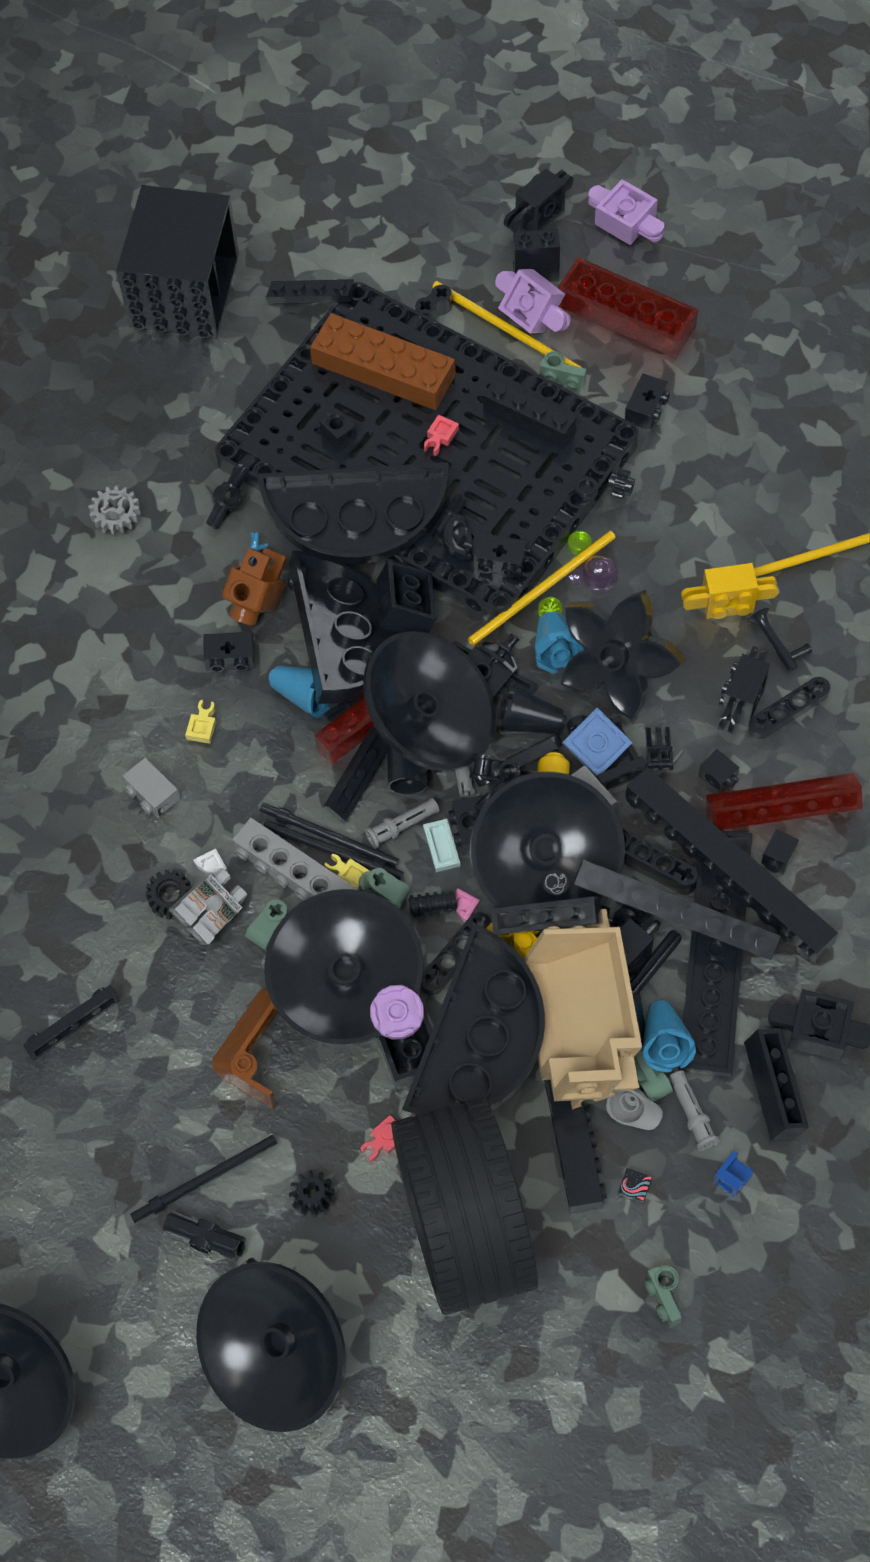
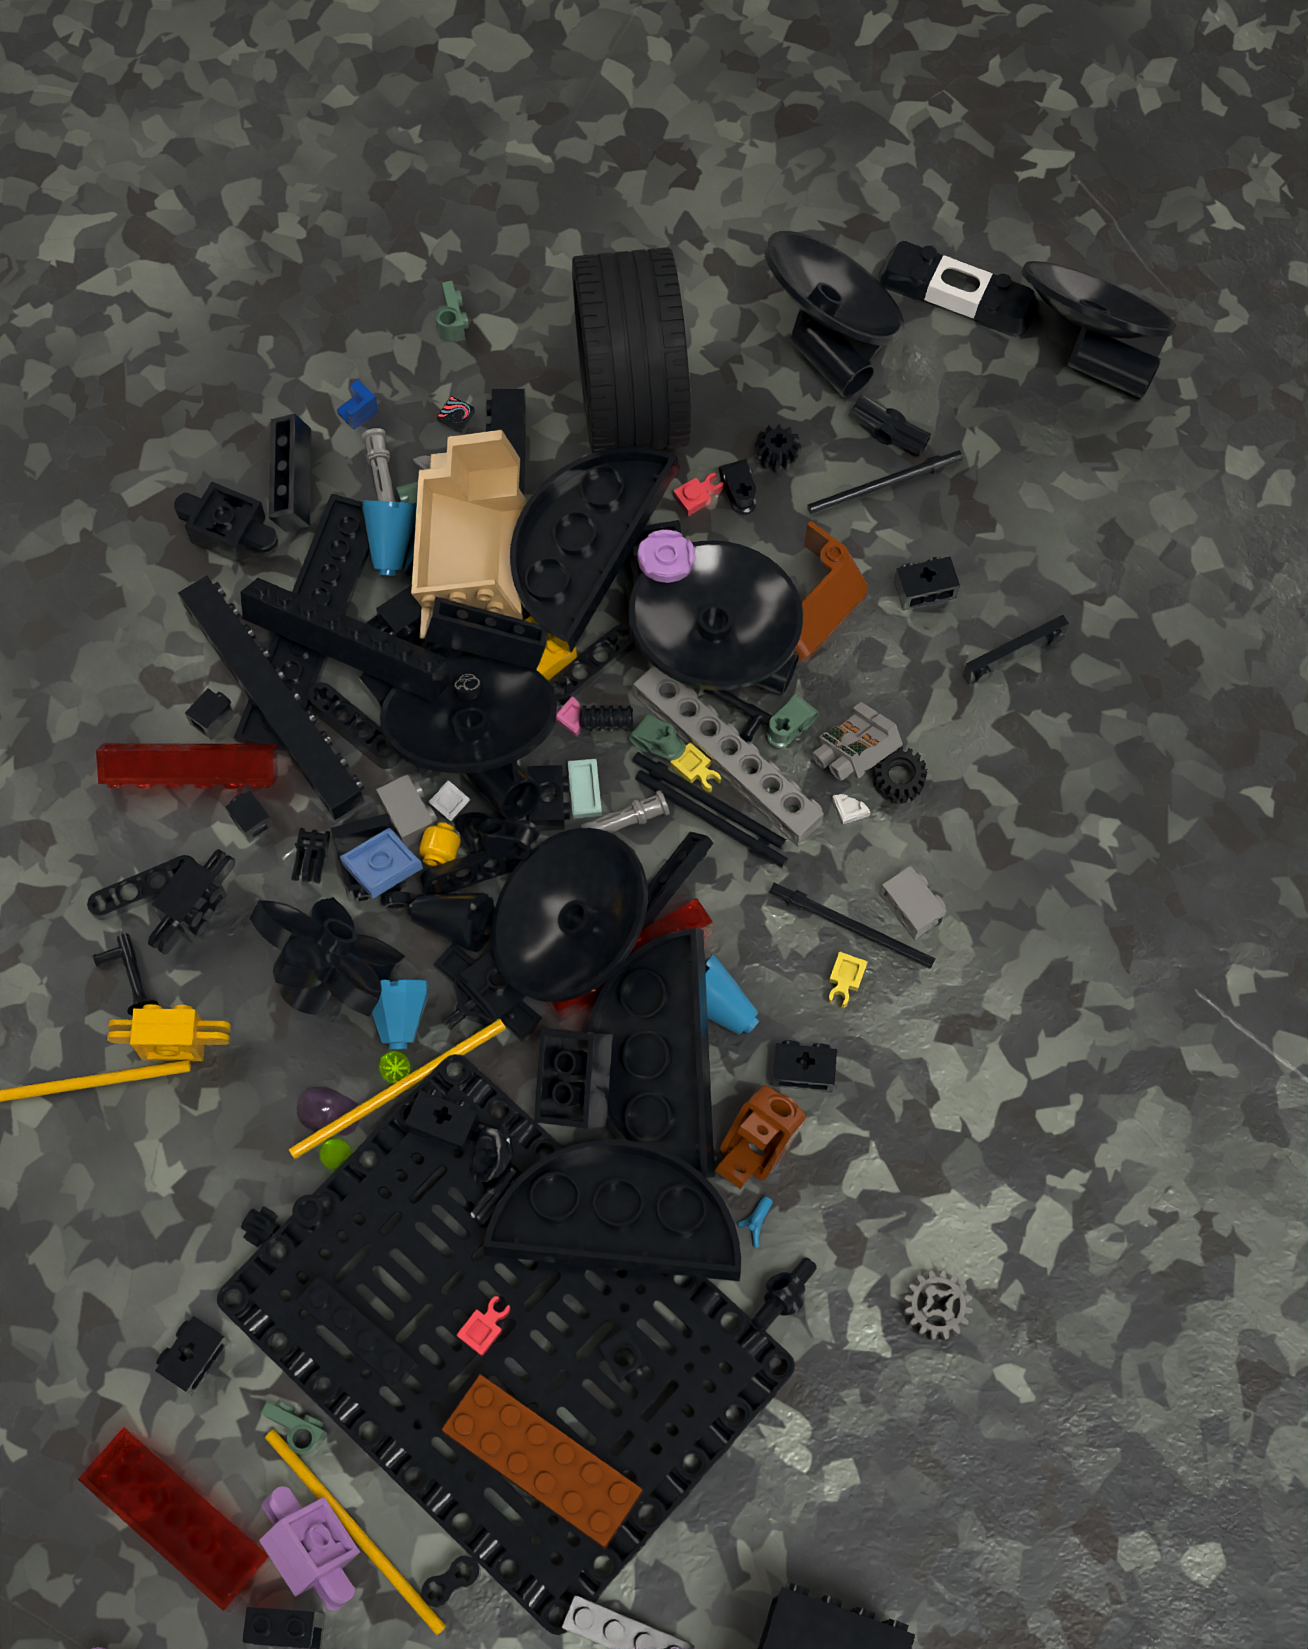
camera: 175 degrees left, 5 degrees up
none -> black piece [719,459,756,515]
none -> black bar [769,882,936,969]
none -> black piece [879,241,1038,337]
none -> black brick [894,556,960,610]

